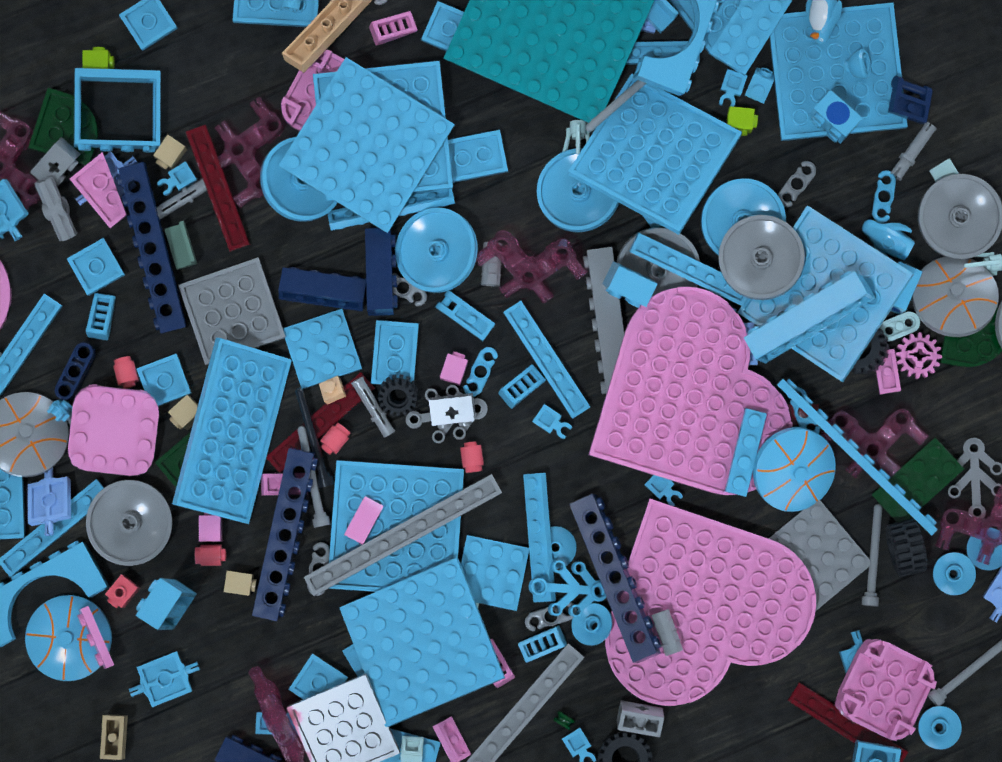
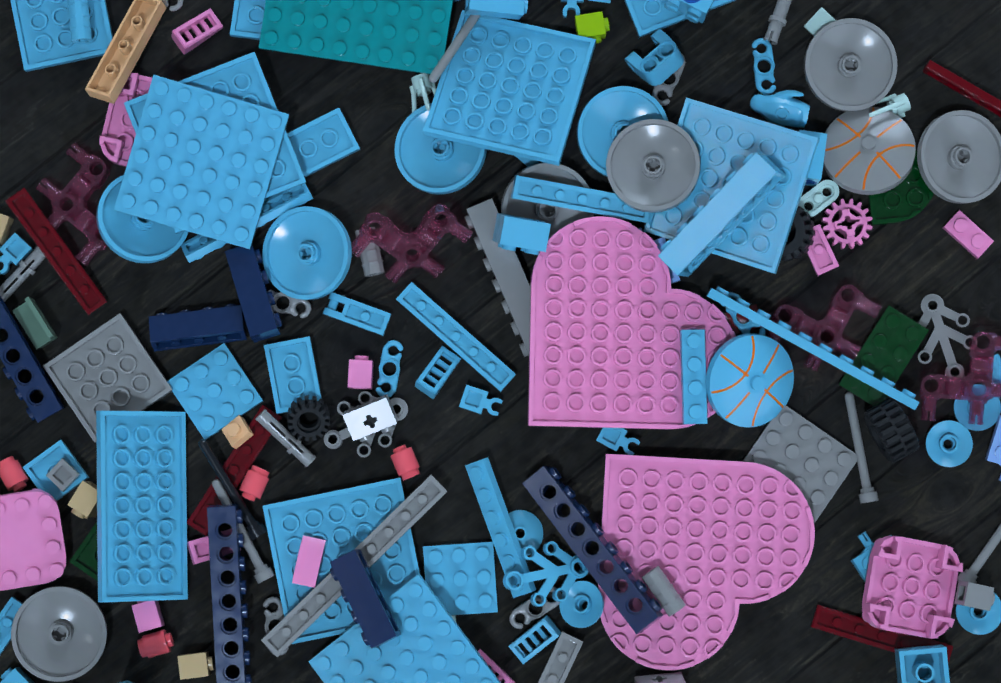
camera: 15 degrees left, 0 degrees up
none -> light grey plate [46,458,80,492]
none -> dark blue brick [330,549,402,648]
none -> medium azure piece [624,29,684,86]
none -> light grey brick [954,581,995,611]

